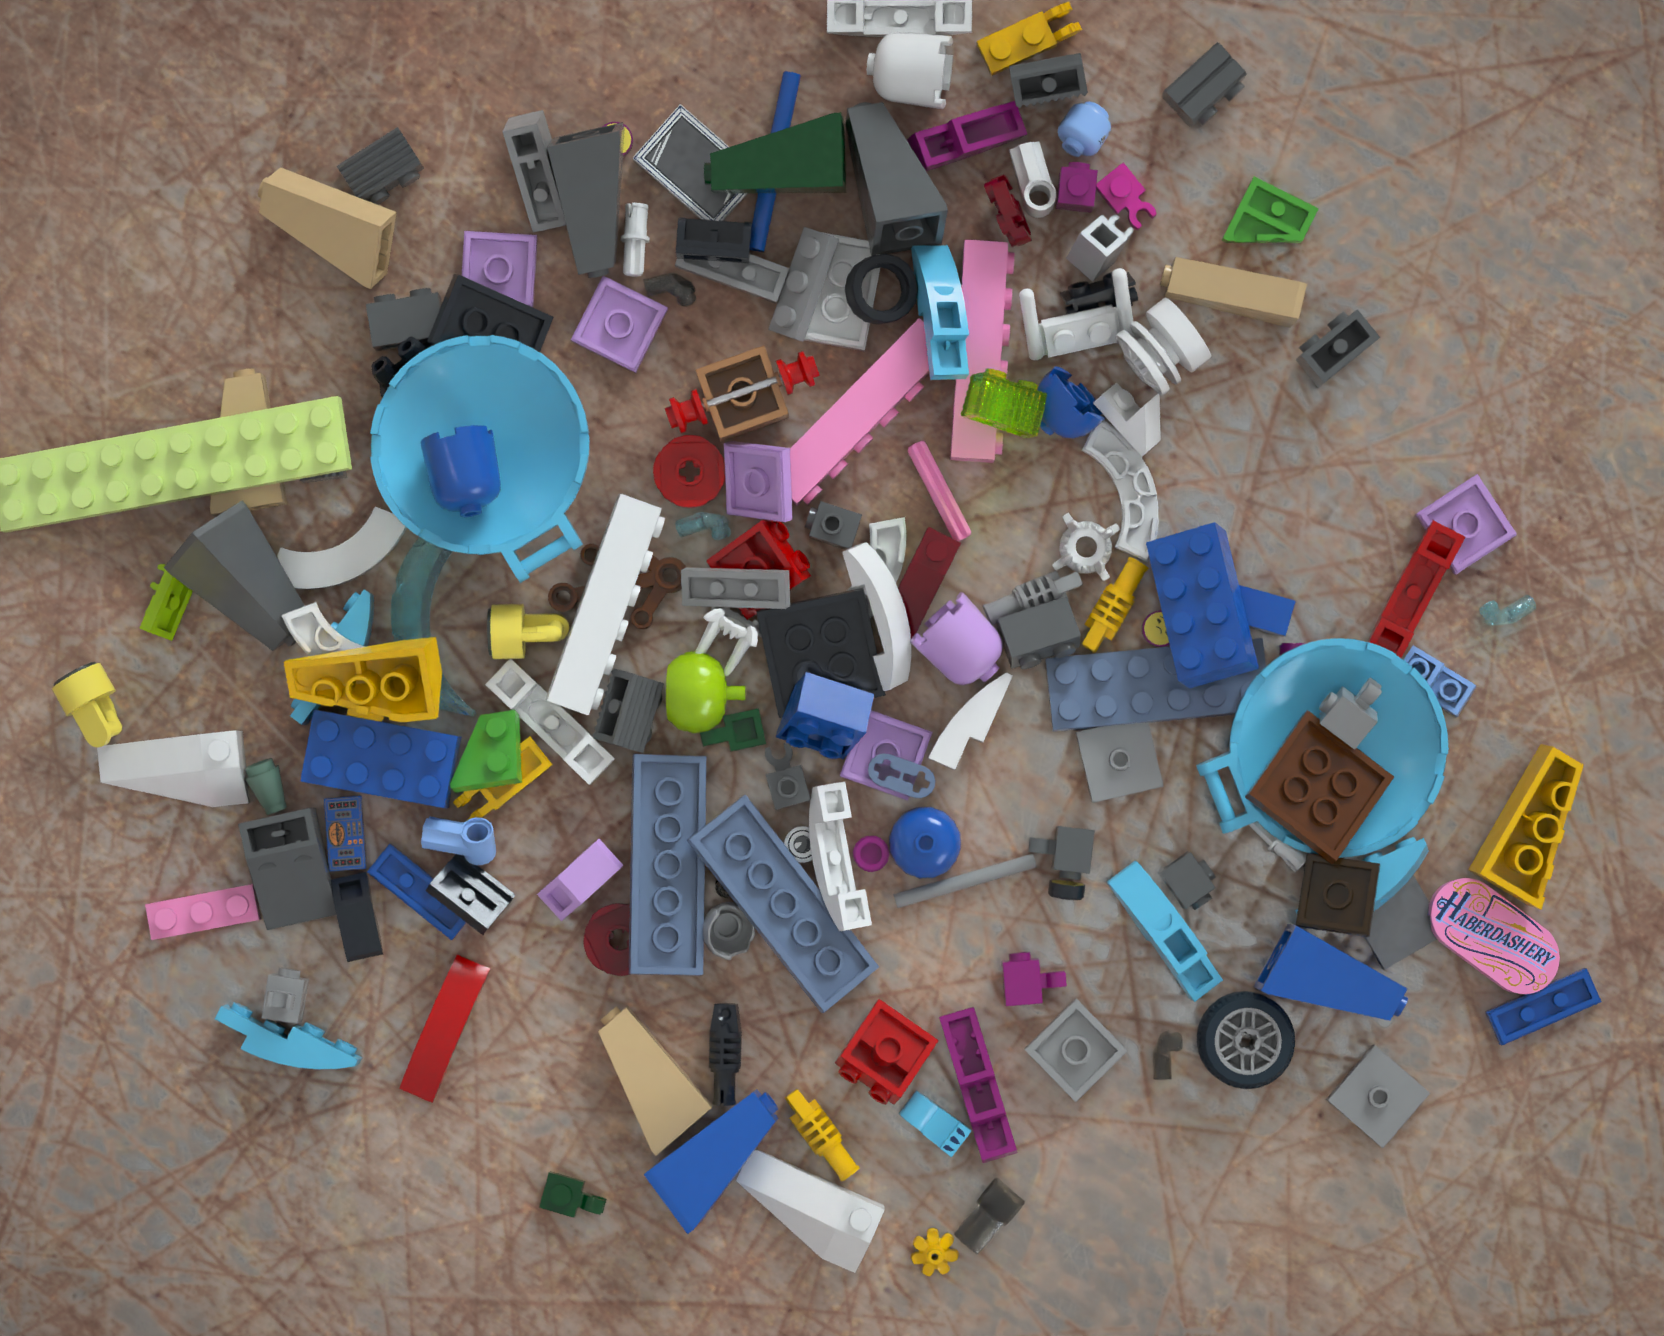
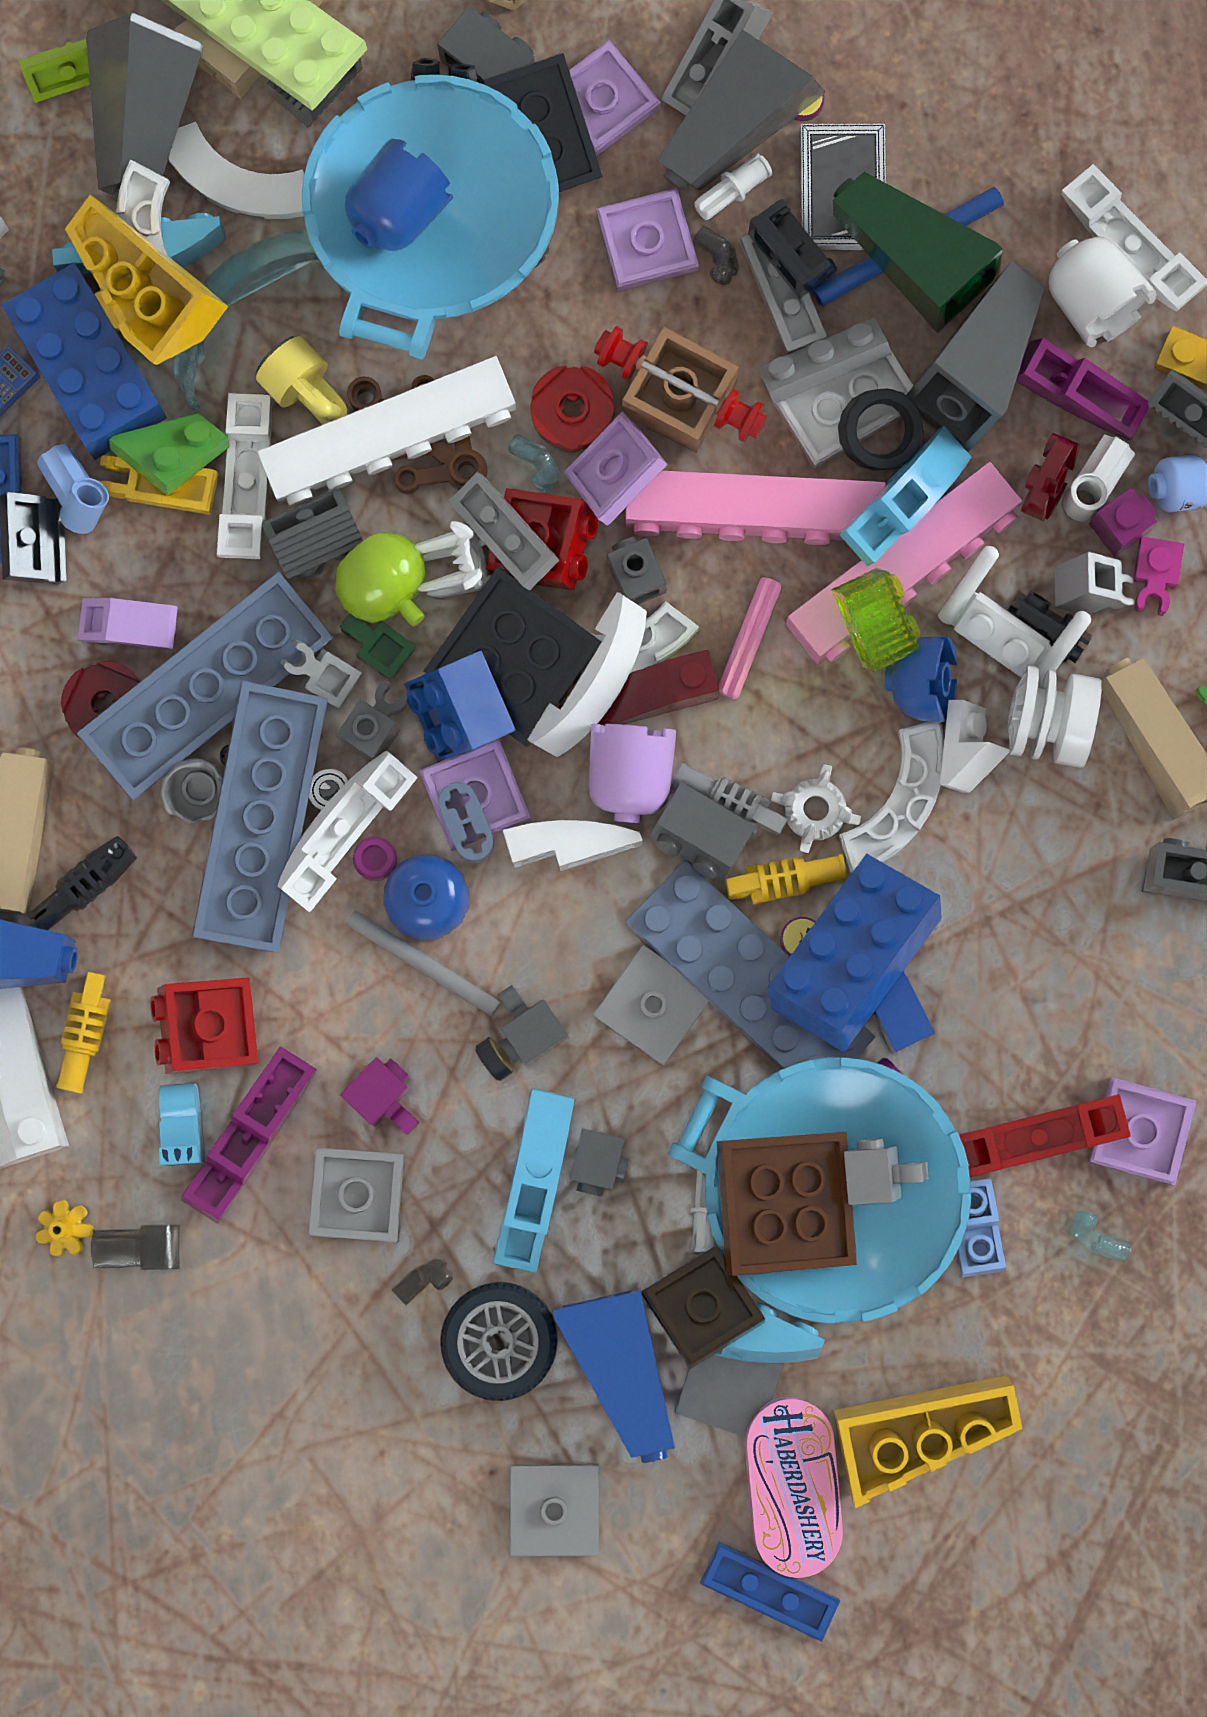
camera: 55 degrees right, 5 degrees down
none -> light grey plate [280,640,362,709]

